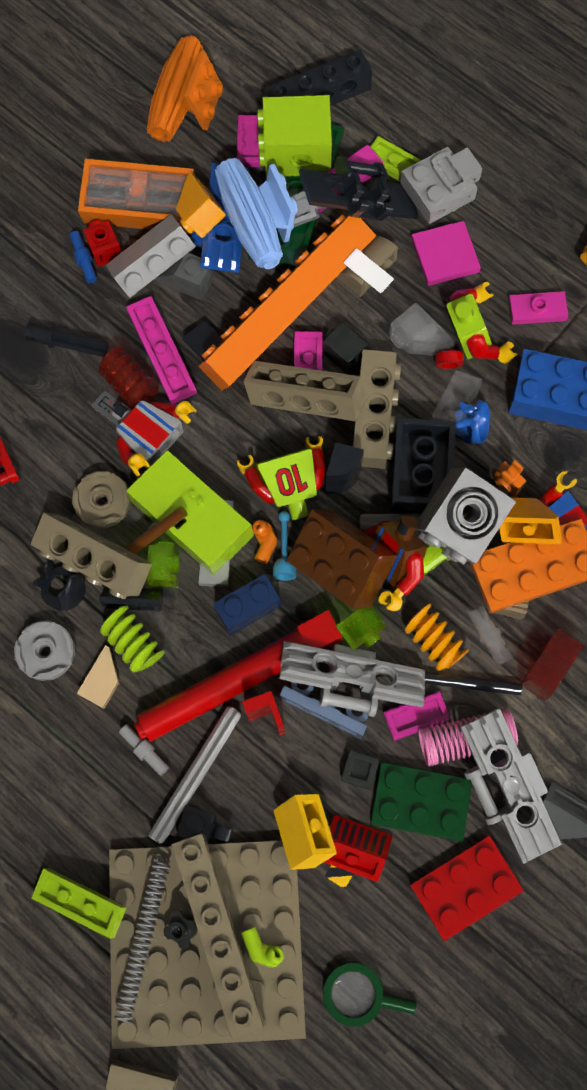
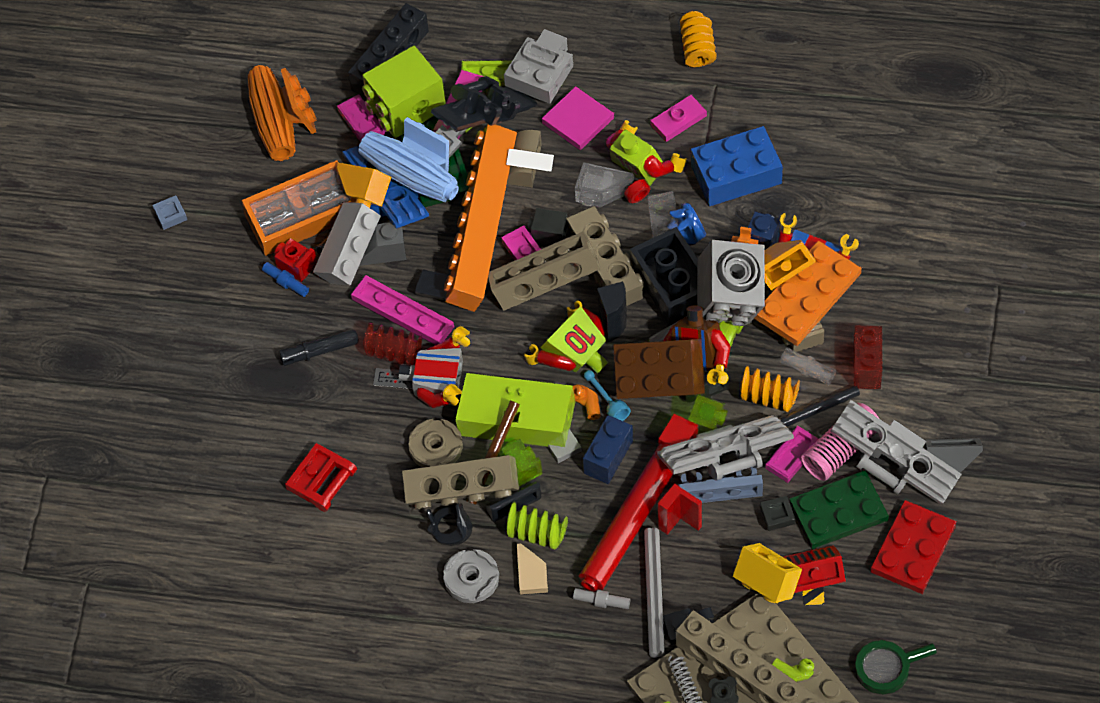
camera: 30 degrees left, 15 degrees down
none -> sand blue plate [153,196,187,230]
none -> dark blue brick [748,212,780,250]

